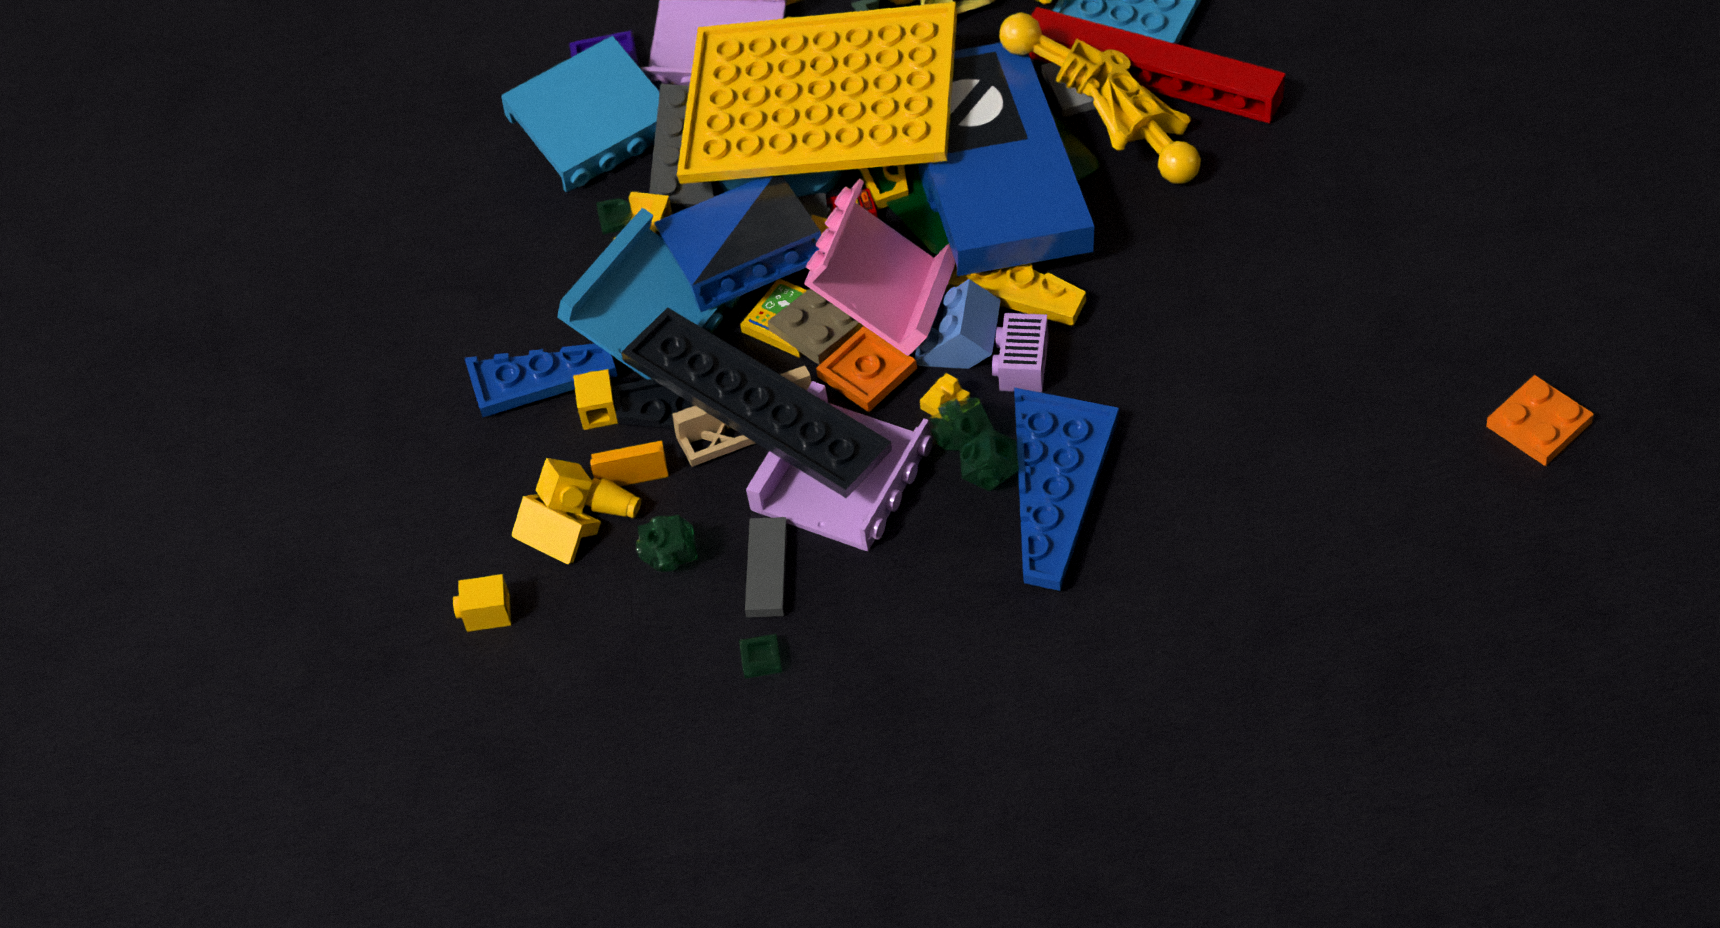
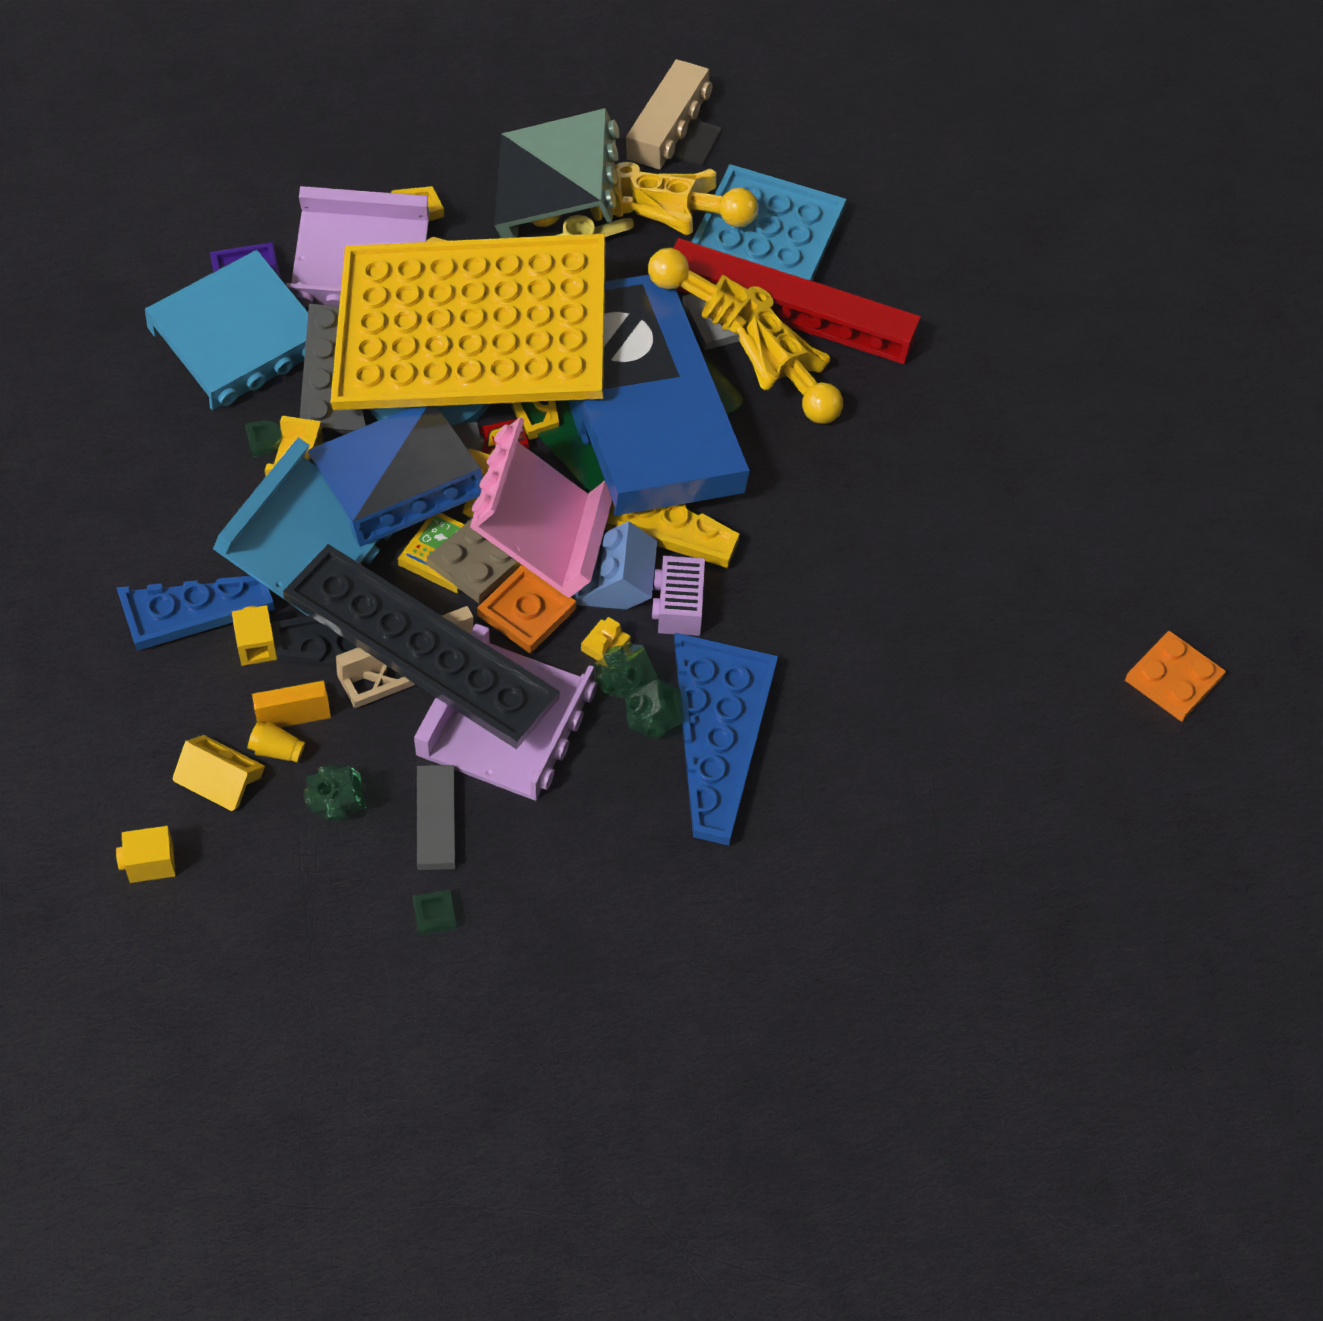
camera: 15 degrees left, 5 degrees up
yellow brick [536,458,592,514] -> none

